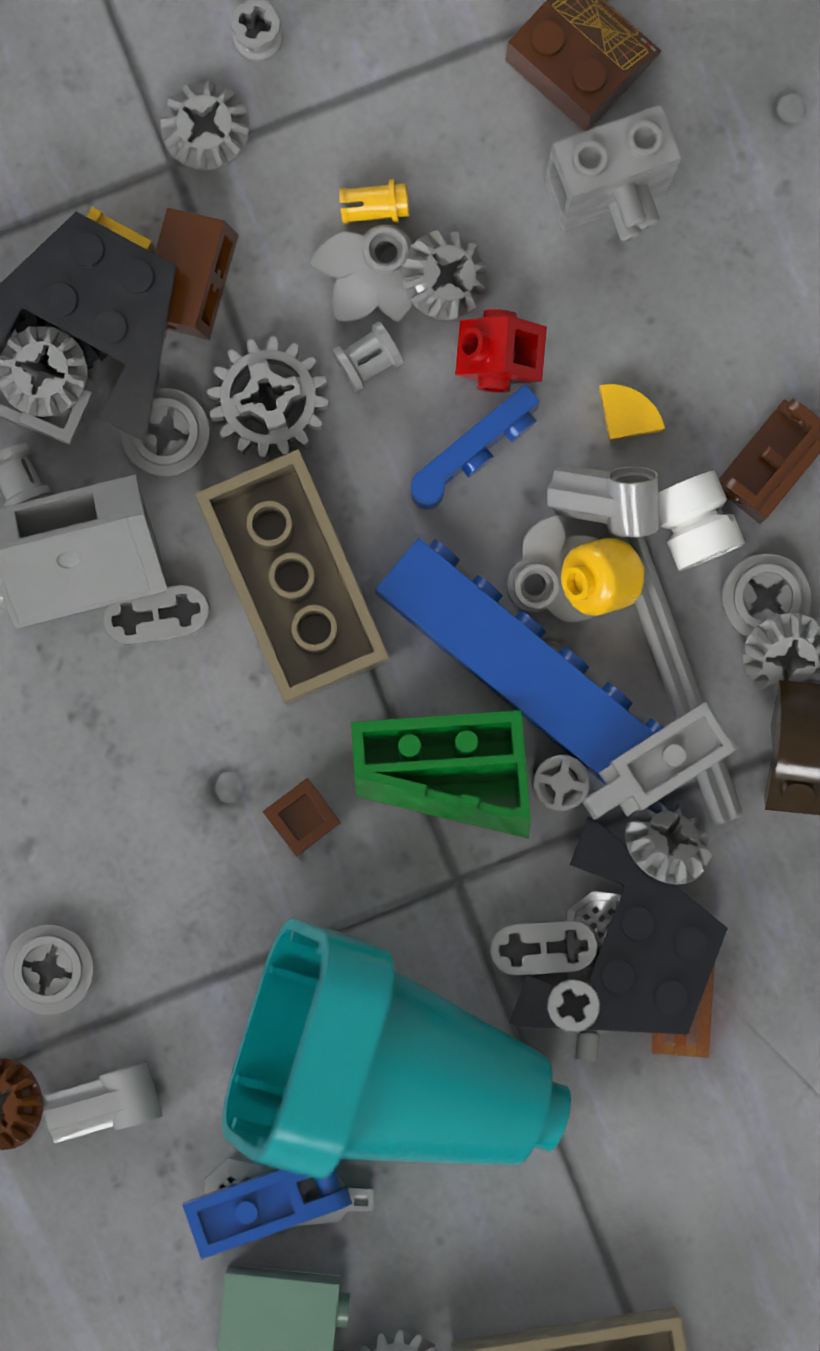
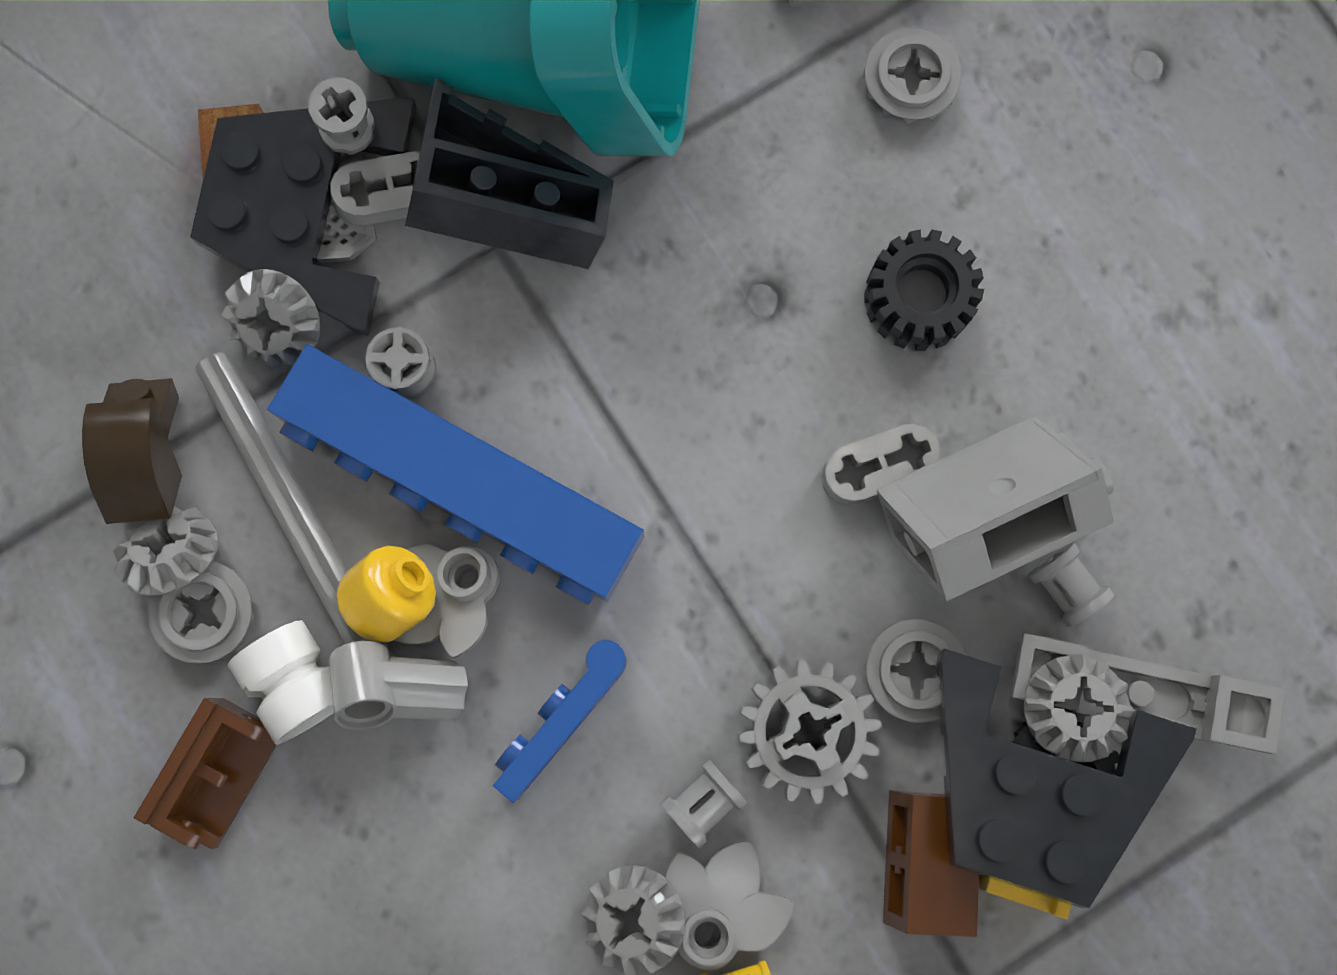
camera: 170 degrees right, 5 degrees down
dark tan brick [195,449,389,706] -> none
reddish brown plate [262,778,341,857] -> none
green wedge [351,710,531,839] -> none
red brick [455,309,547,393] -> none
light grey hinge [581,701,738,820] -> none
yellow tile [598,384,665,442] -> none
none -> black wedge [405,77,614,269]
none -> black tyre [864,229,984,351]

